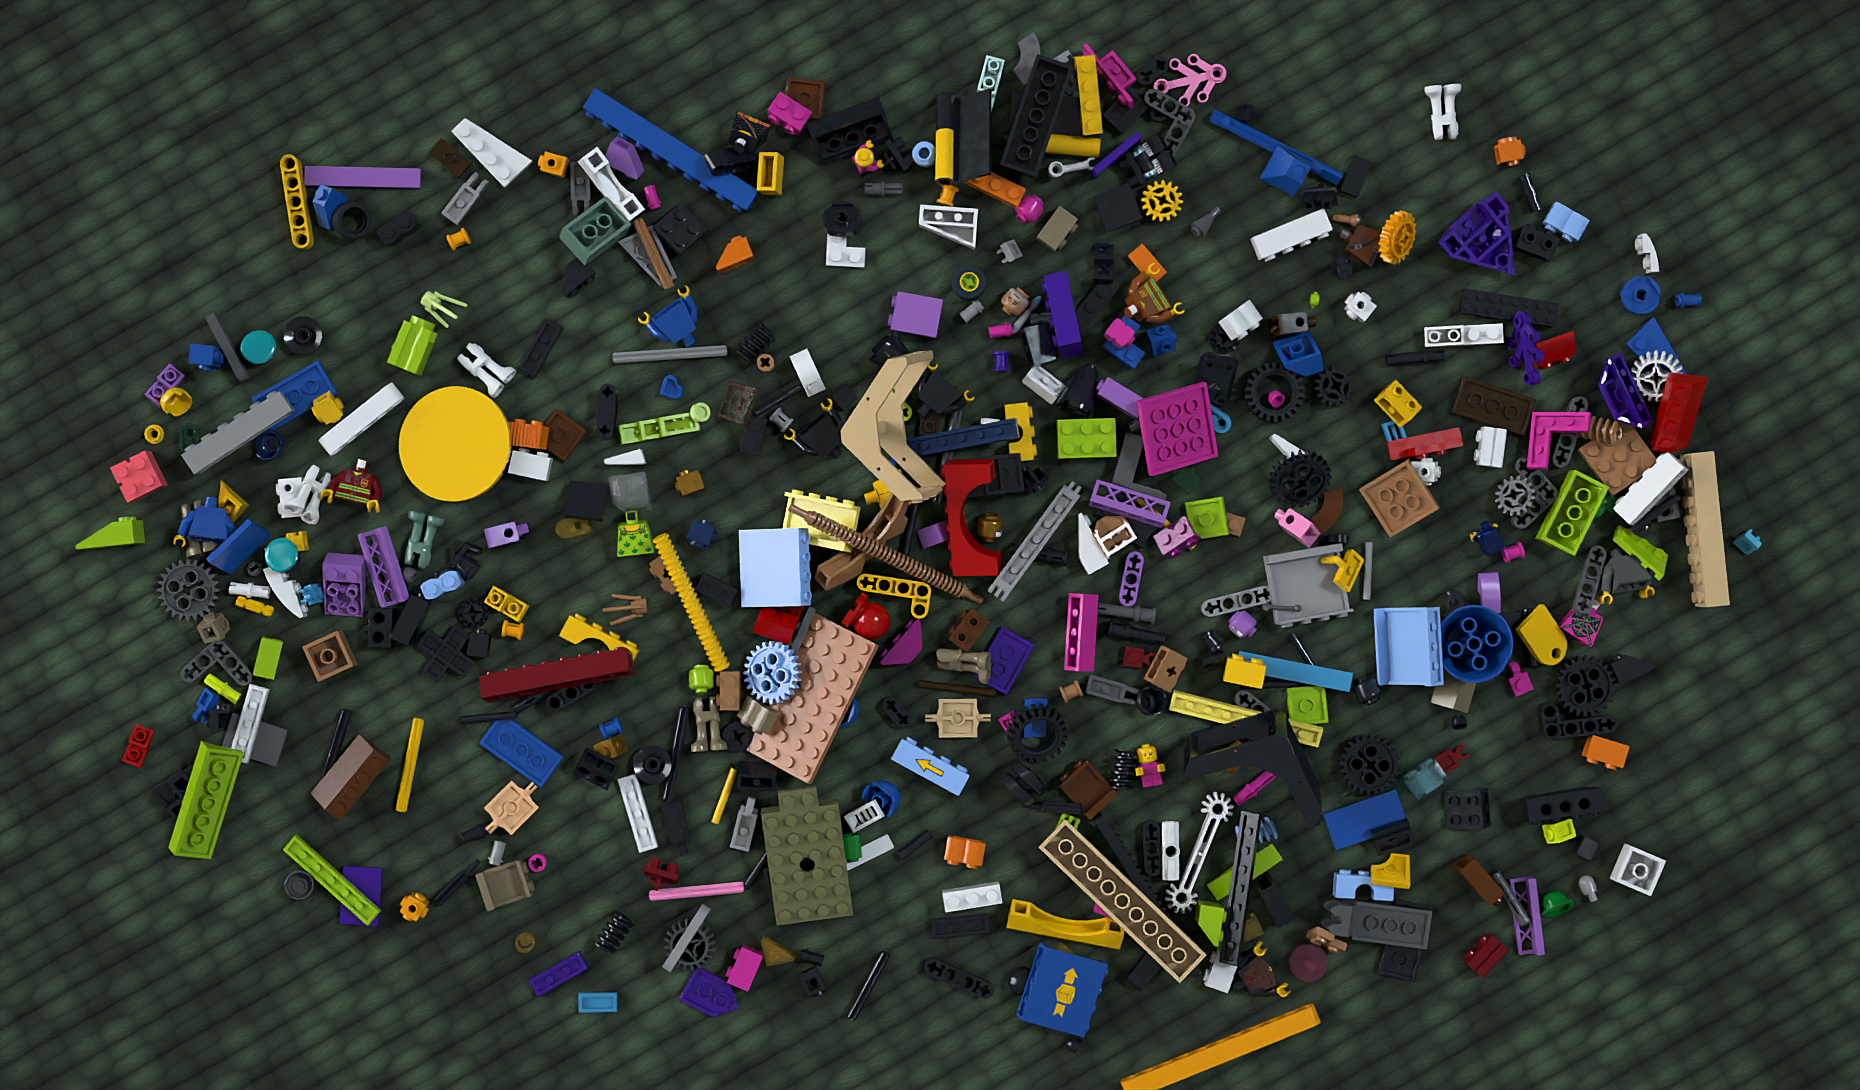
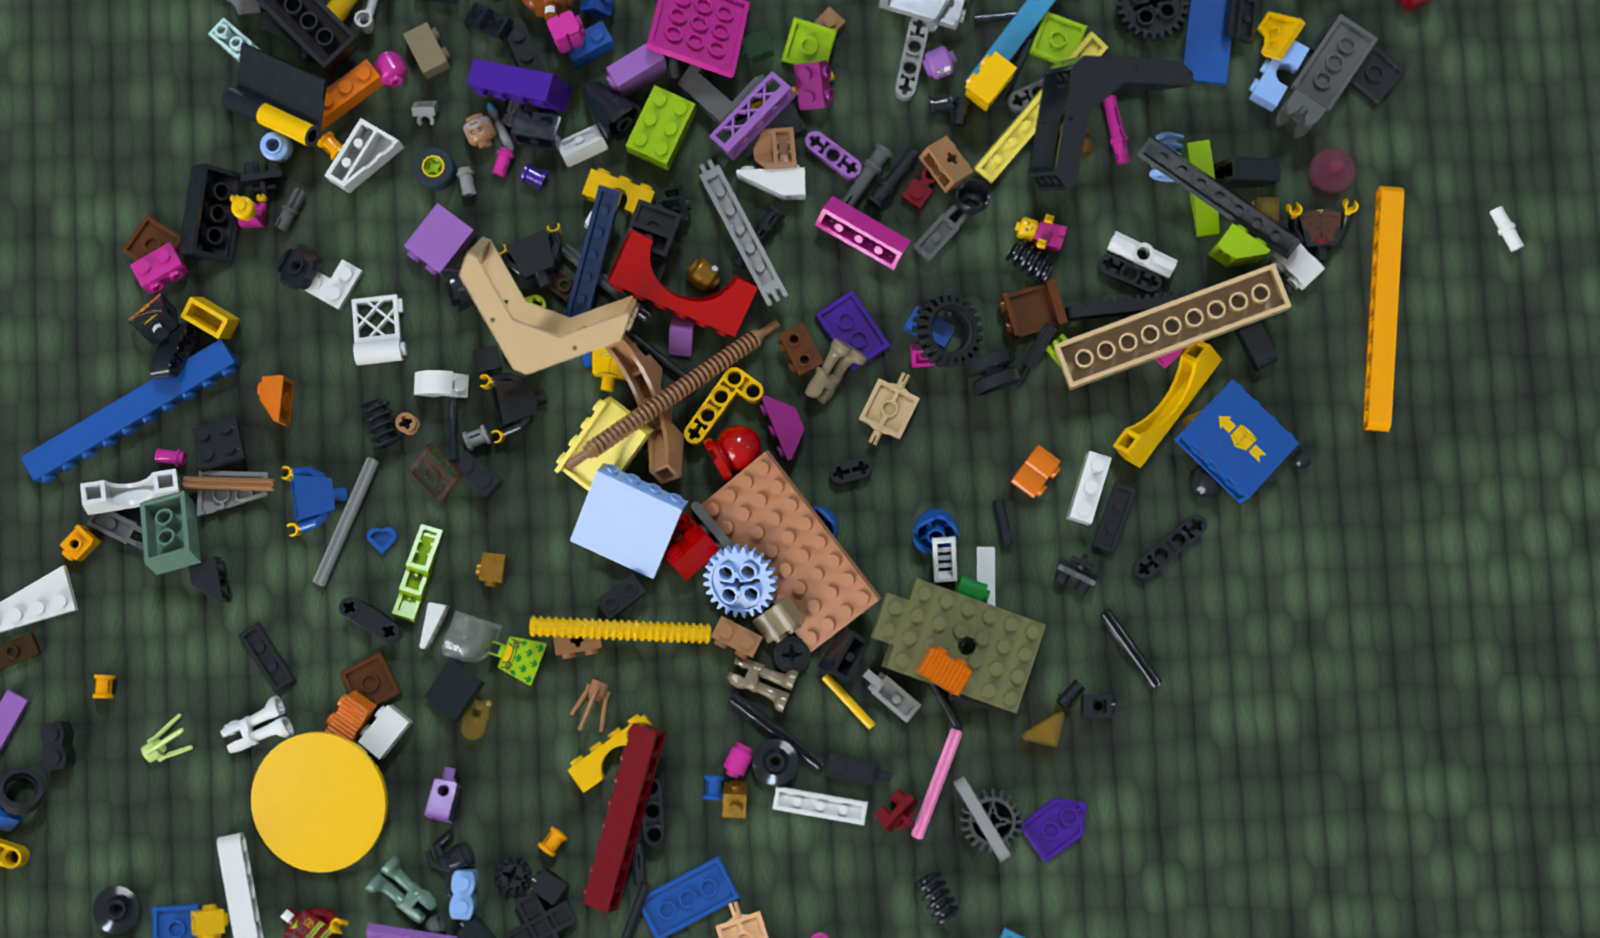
camera: 60 degrees left, 5 degrees down
lime piece [387,315,437,376] -> none
light grey hinge [441,172,489,226] -> none
yellow slope [484,586,529,622] -> none
black brick [573,747,620,791] -> none
medium lavender slope [605,136,644,180] -> none
dark blue brick [687,519,718,549] -> none
lime head [689,665,714,694] -> none
yellowish green tile [690,403,710,422] -> none
dark pink brick [726,944,764,991] -> none
light blue brick [891,737,970,796] -> none
dark brown bar [919,680,996,697] -> none
medium nougat bush [1059,680,1083,703] -> none
white arm [1165,792,1234,914] -> none
medium nougat plate [1305,927,1348,954] -> none
none -> white piece [352,294,407,366]
none -> dark pink brick [723,742,754,779]
none -> orange brick [915,645,973,696]
none -> black hips [1055,553,1097,595]

